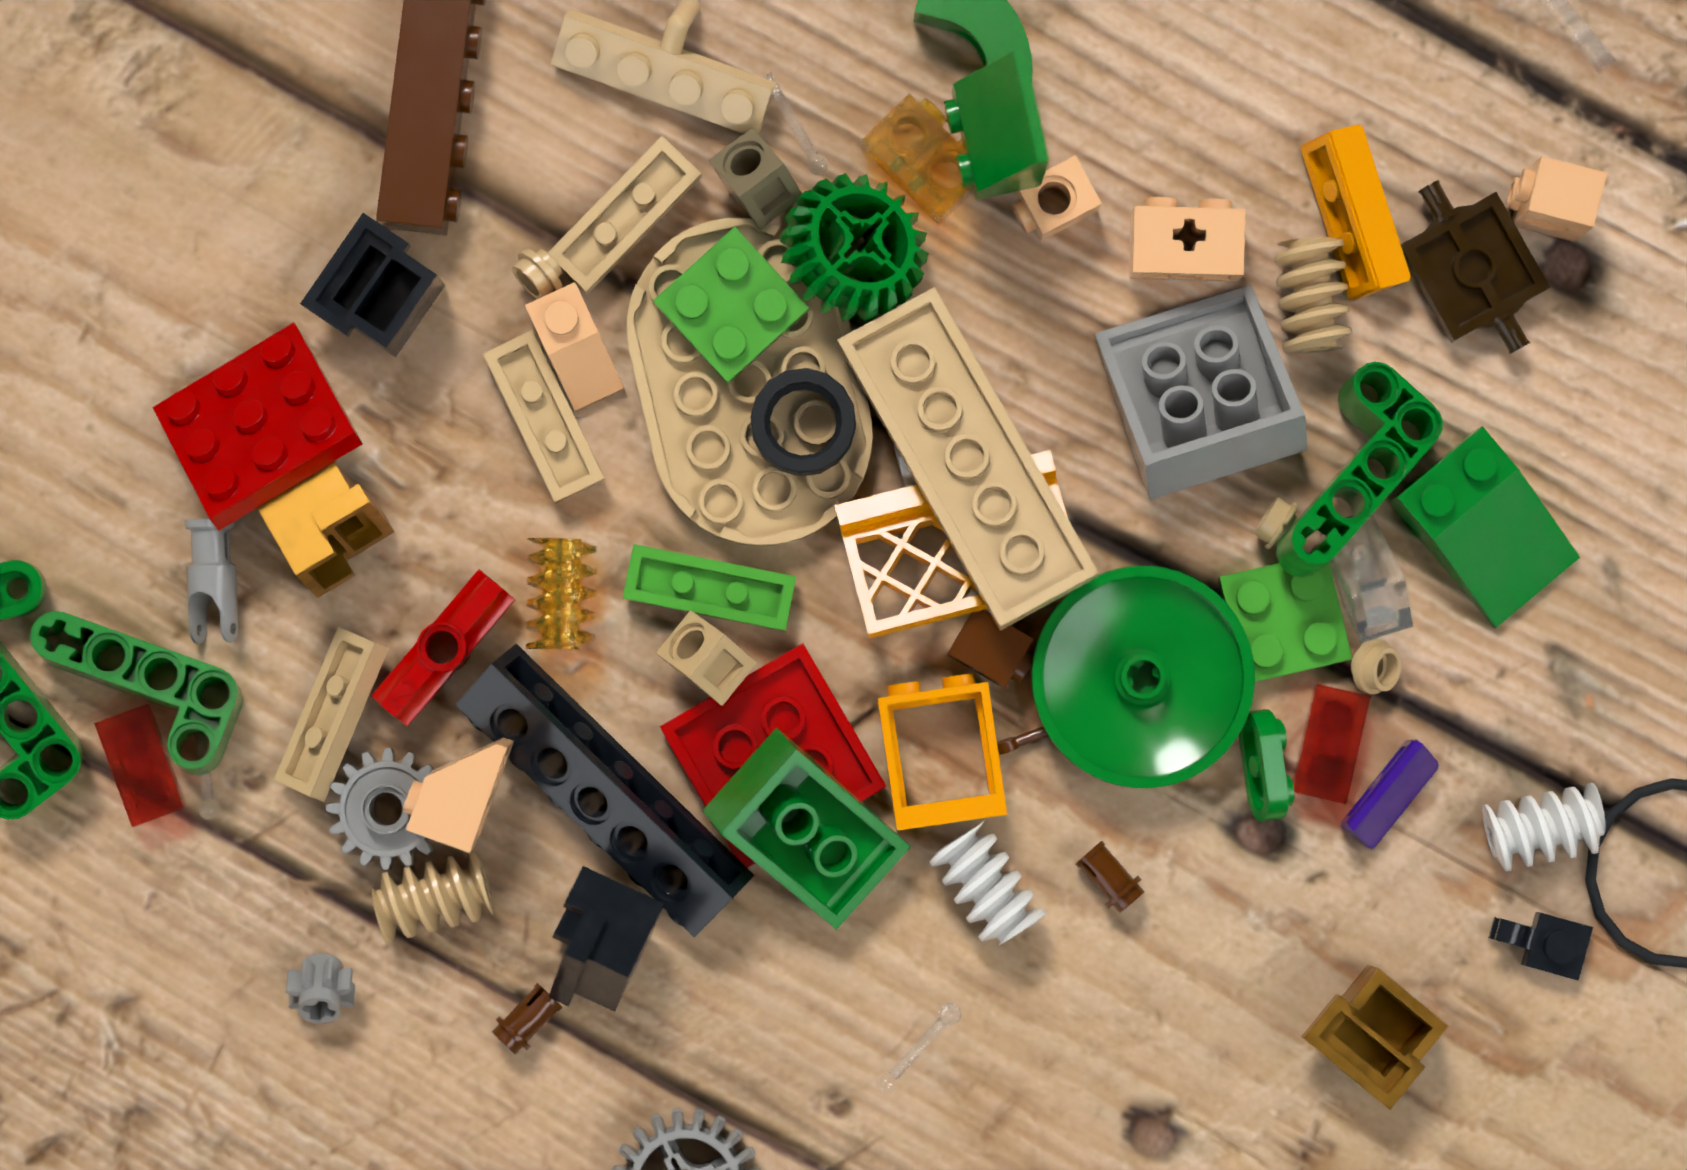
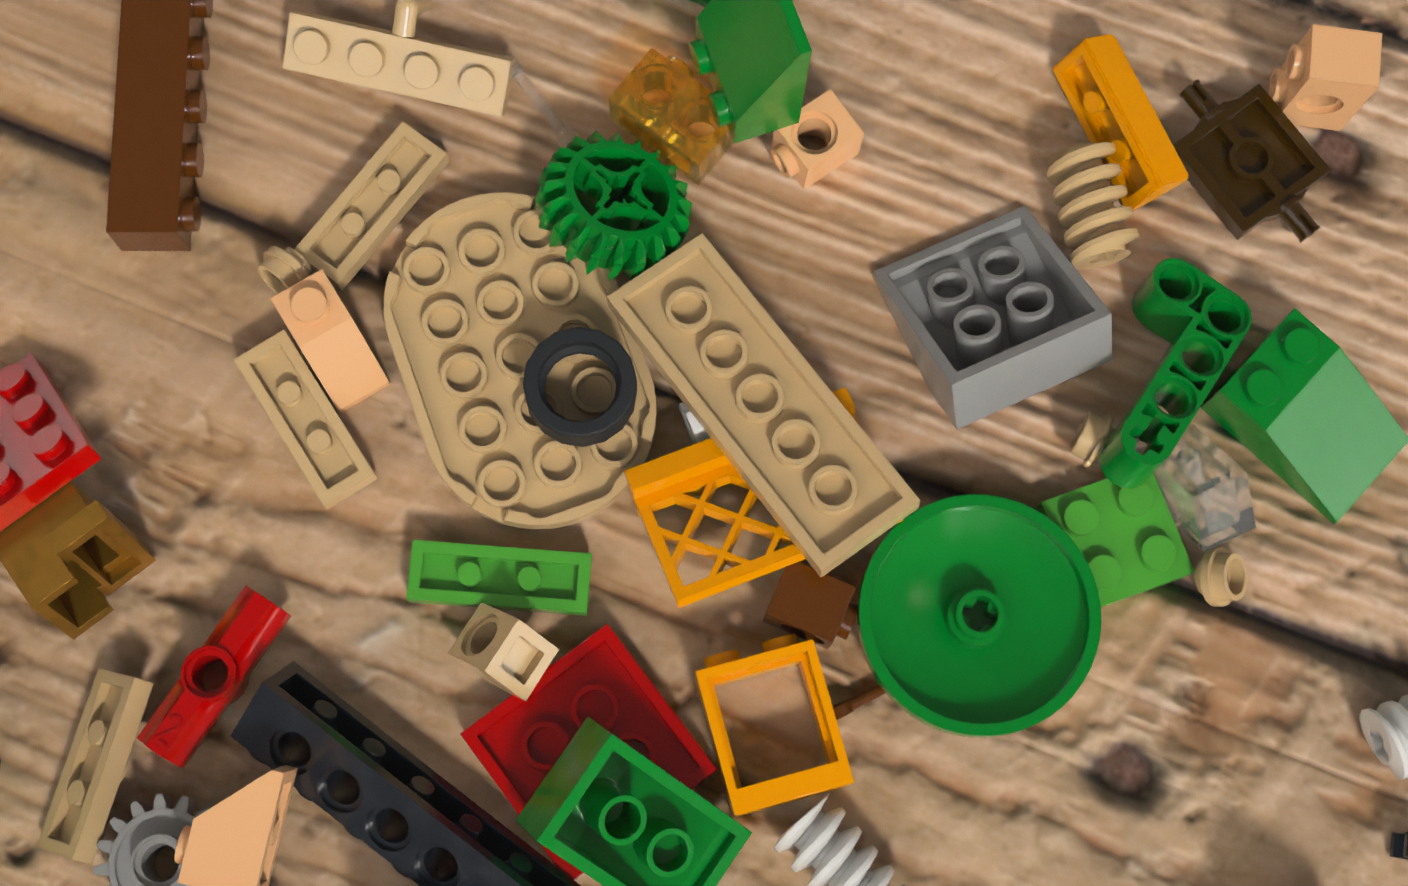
camera: 10 degrees left, 10 degrees down
black plate [300,213,445,357] -> none
clear yellow piece [525,538,597,650] -> none
bright green plate [653,227,810,384] -> none
dark tan brick [708,127,802,229] -> none
reddish brown pin [1075,841,1145,913] -> none
light nougat brick [1129,197,1245,282] -> none
green plate [1239,709,1295,822] -> none
clear red plate [1292,684,1371,804] -> none
dark purple slope [1341,739,1439,849] -> none

